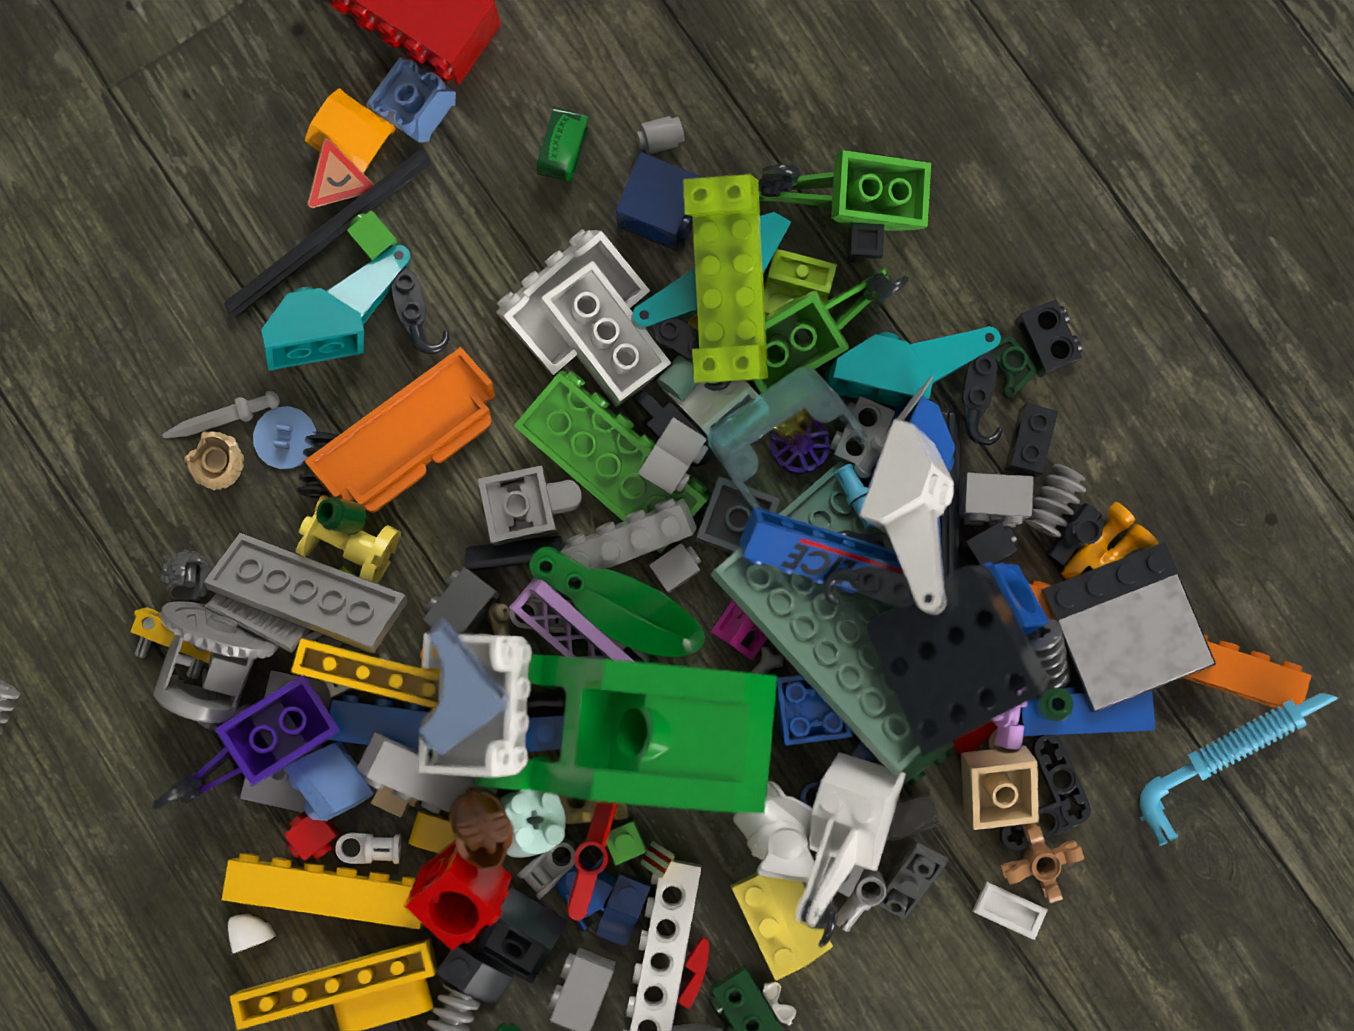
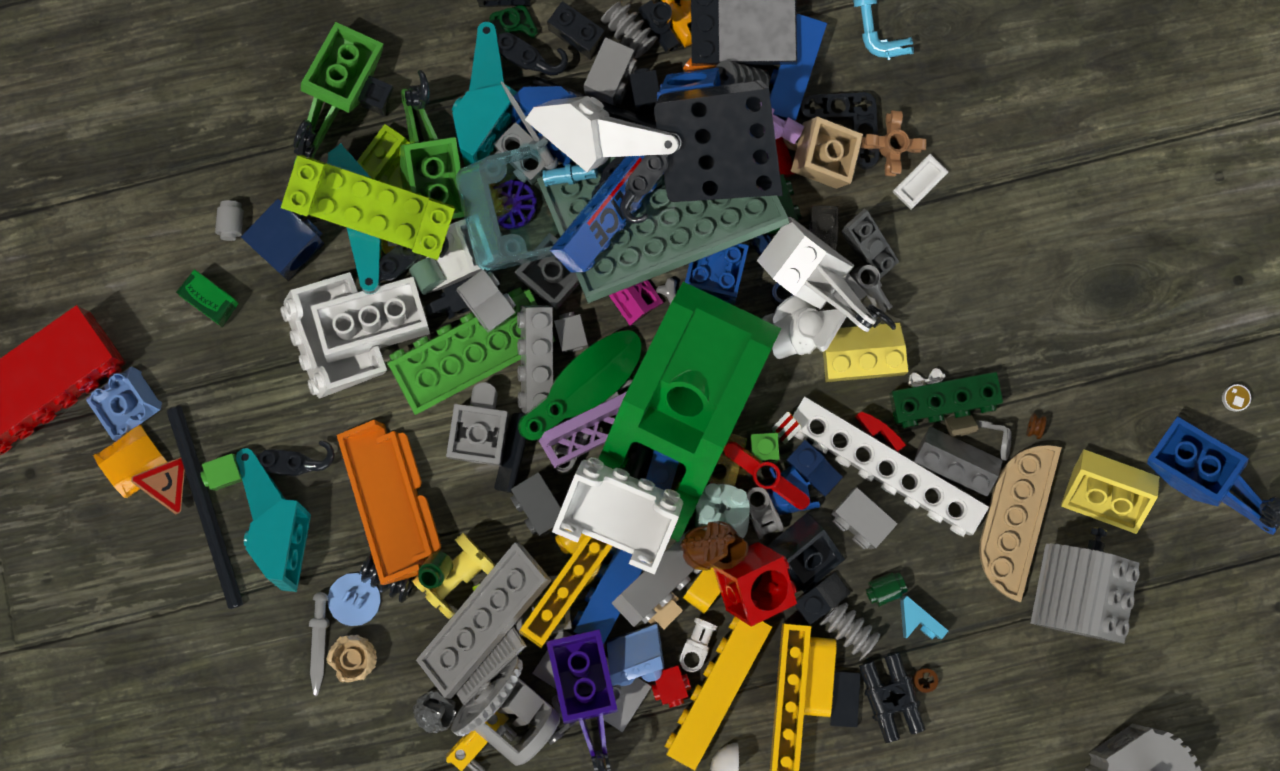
camera: 65 degrees left, 0 degrees up
sand blue arch [419,618,509,756] -> none
dark tan arm [487,603,511,636] -> none
dark green brick [1034,687,1074,721] -> none

